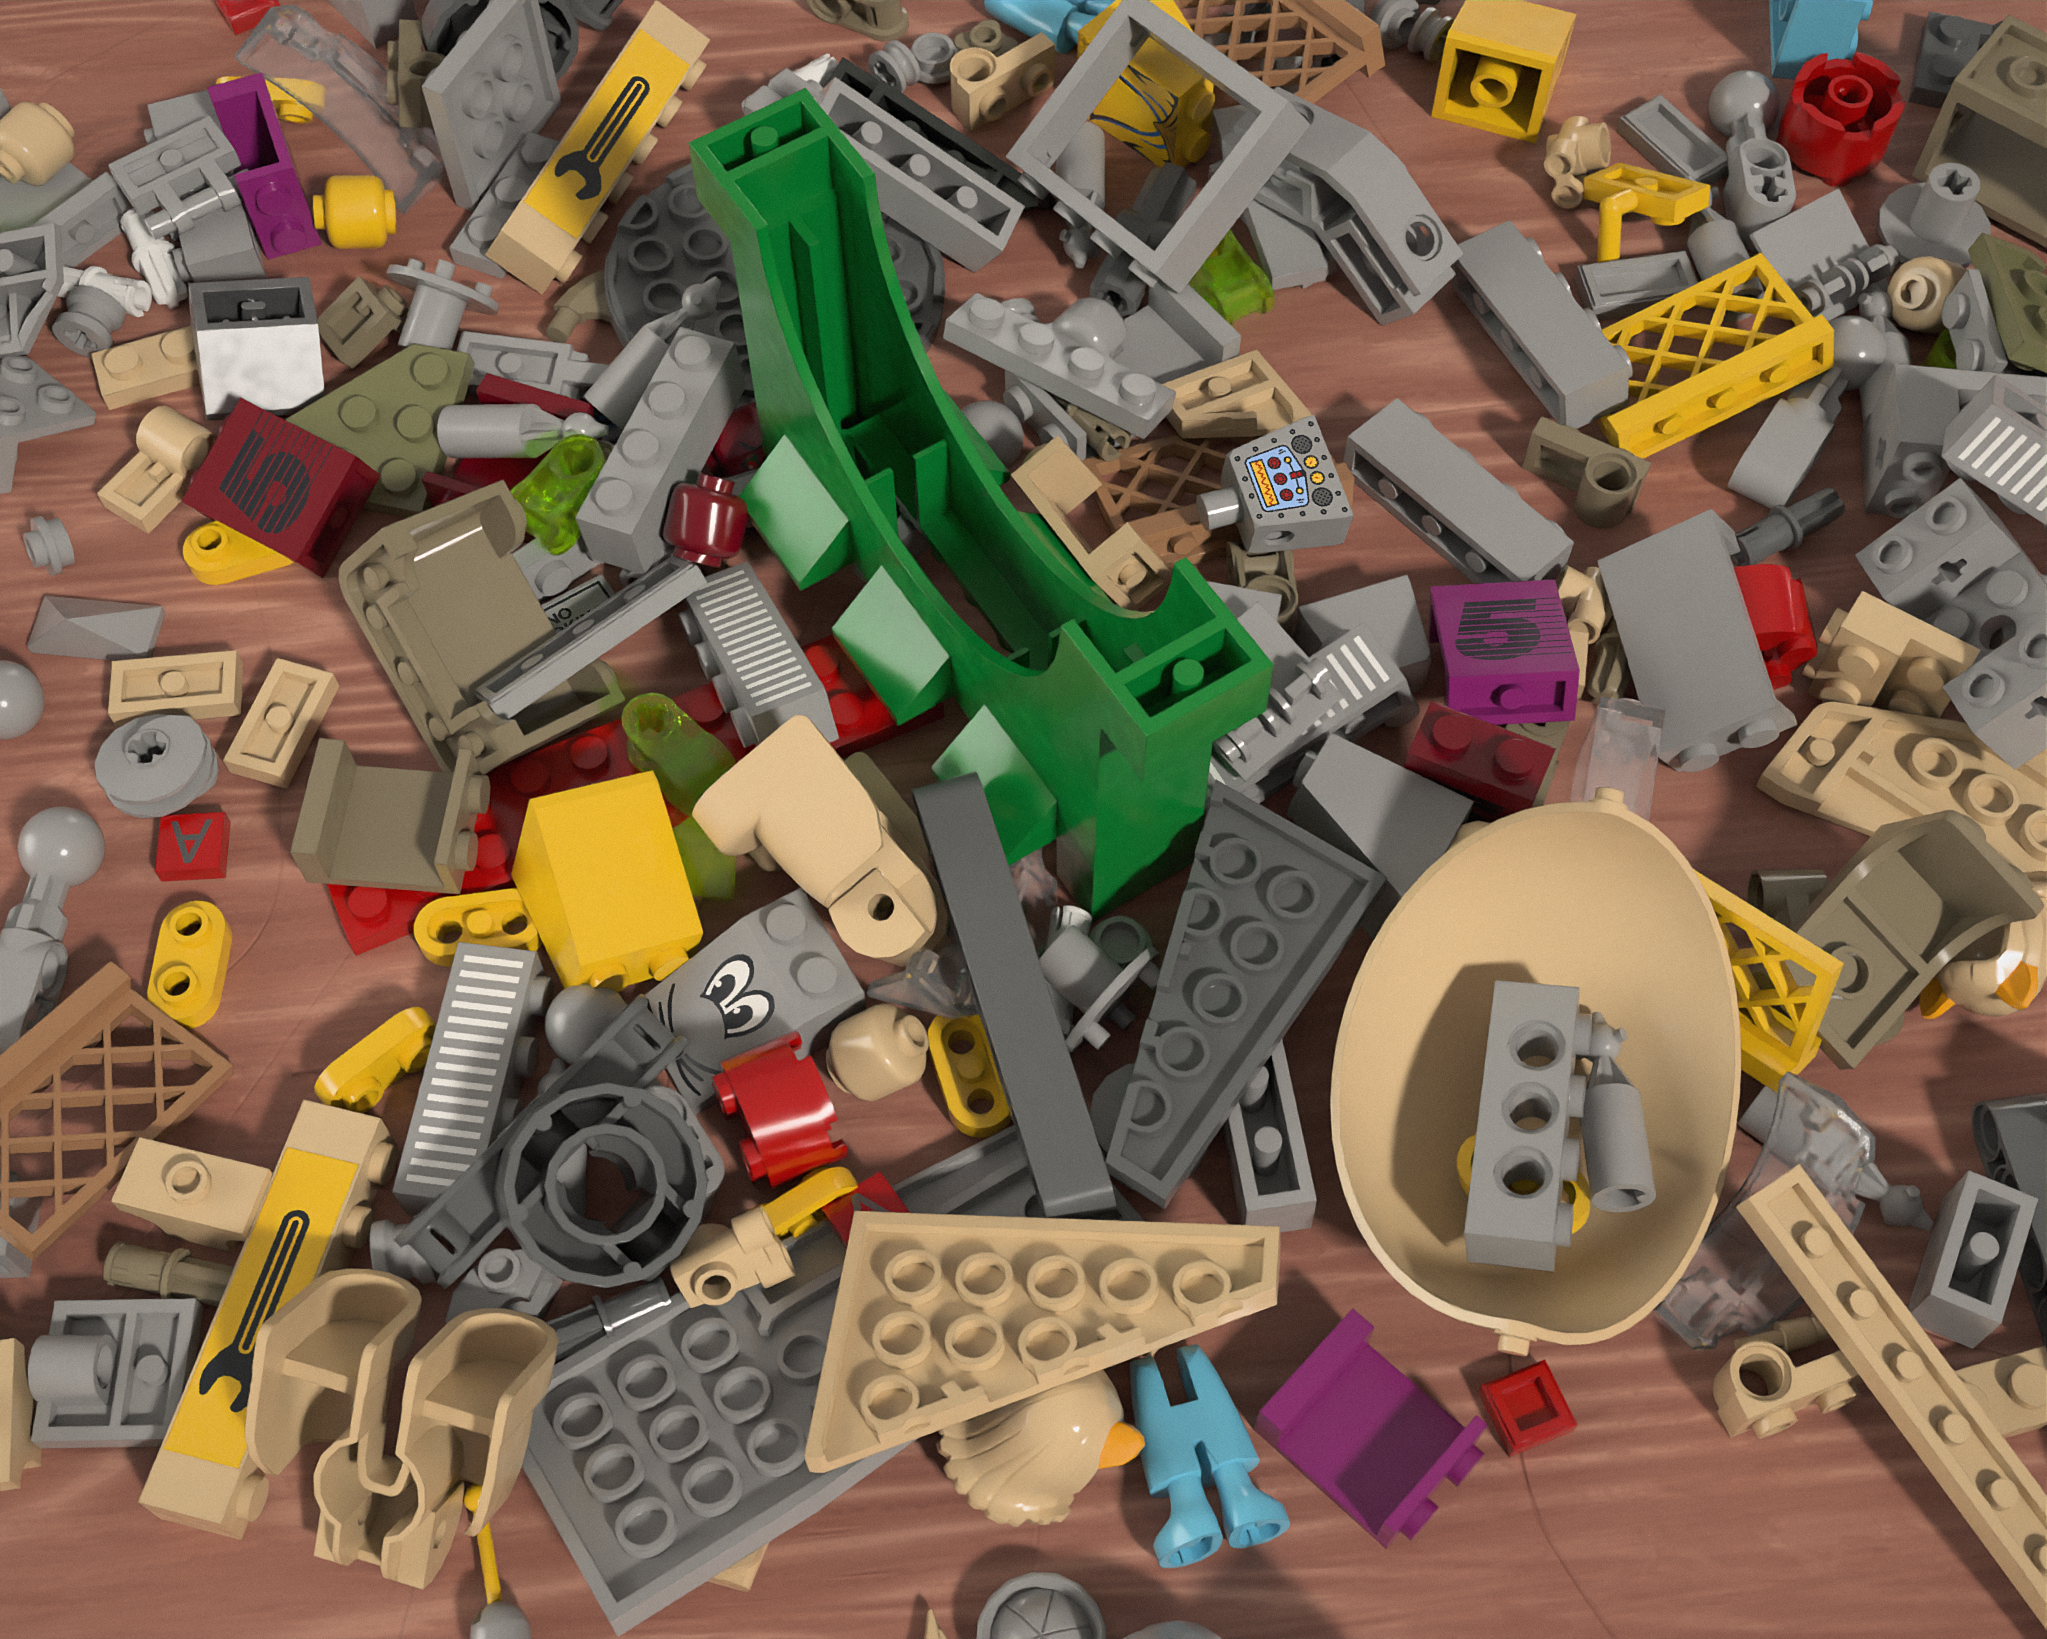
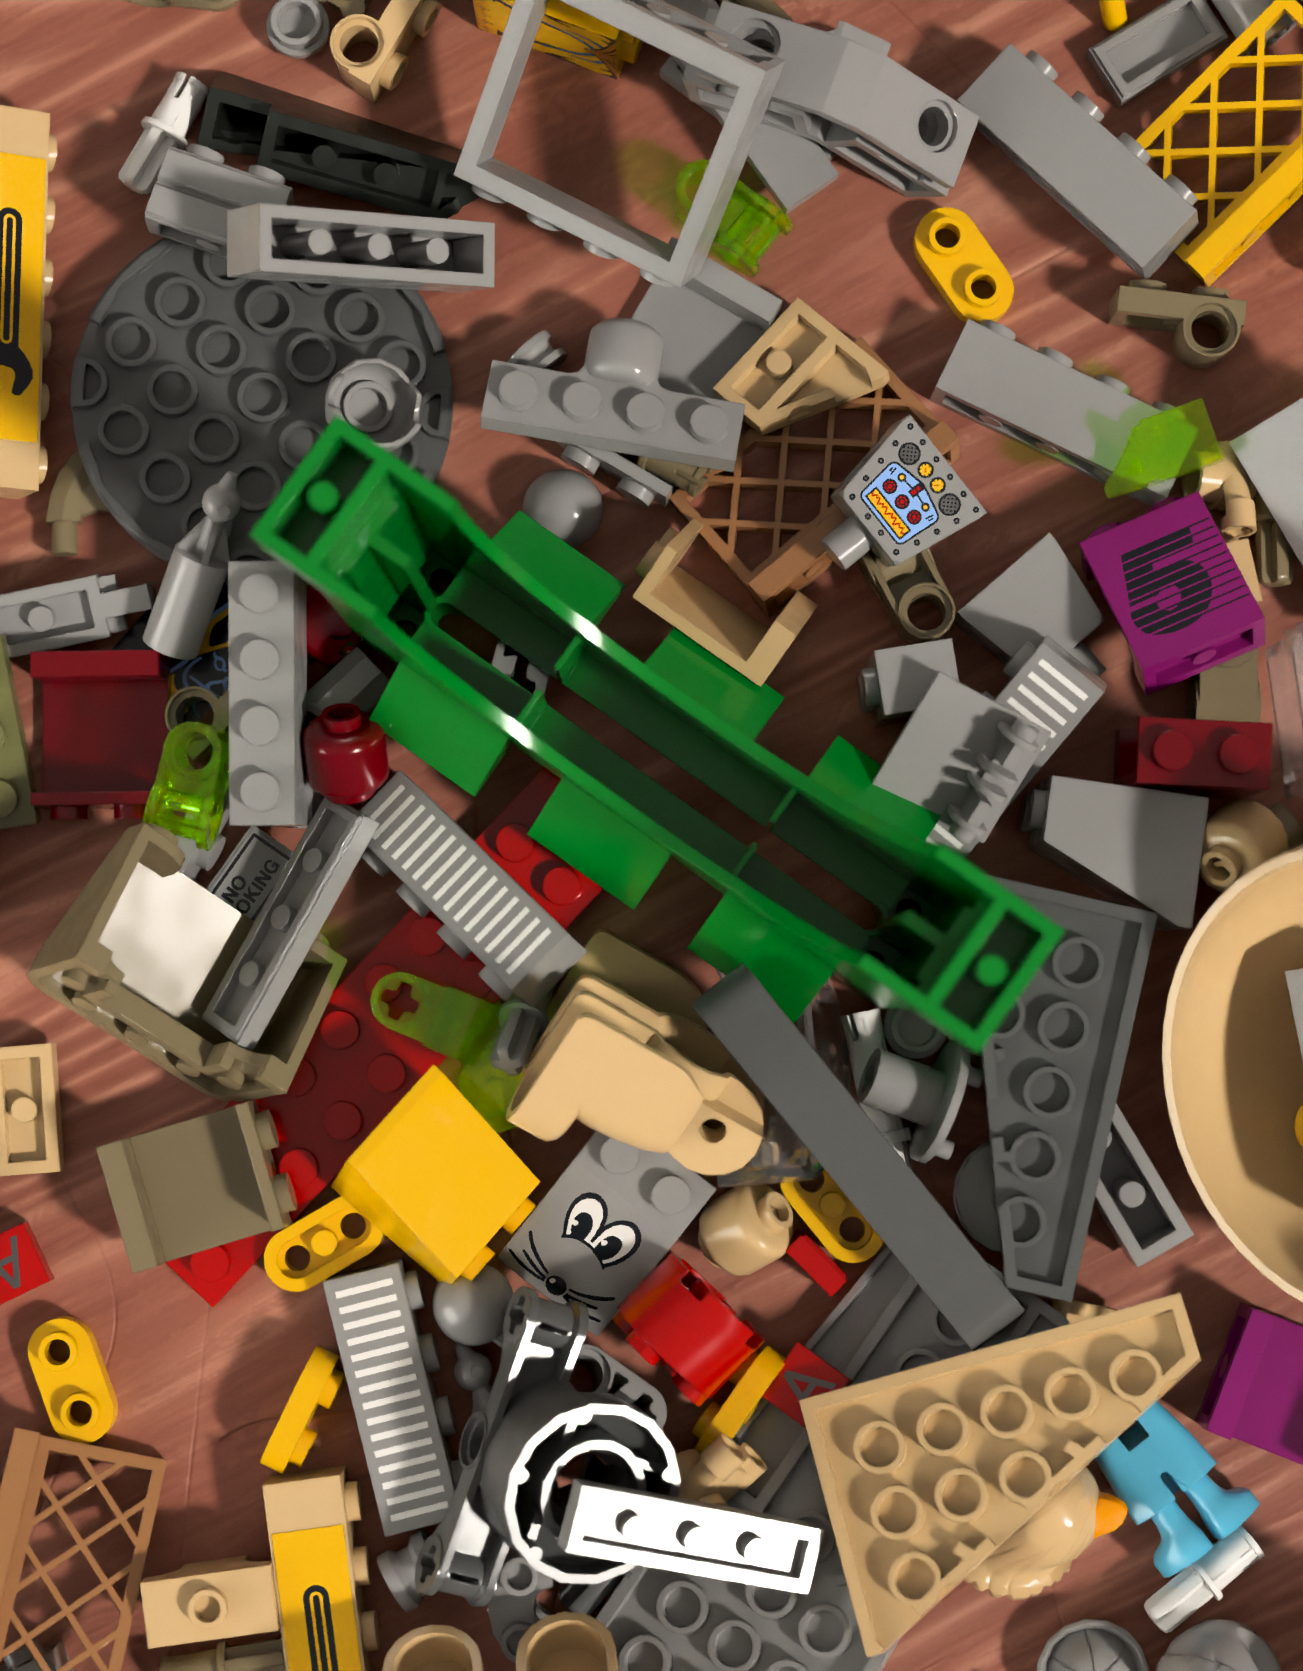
camera: 20 degrees left, 25 degrees up
light grey wheel [437,404,609,458] -> none
light grey bush [868,39,921,93] -> none
light grey wheel [1055,121,1105,268] -> none
dark grey piece [1089,162,1196,317] -> none
none -> plate [557,1478,824,1594]
none -> red tile [786,1230,847,1297]
none -> yellow plate [913,207,1014,324]
none -> clear neon green slope [1104,398,1224,499]
none -> white axle [1144,1526,1265,1633]

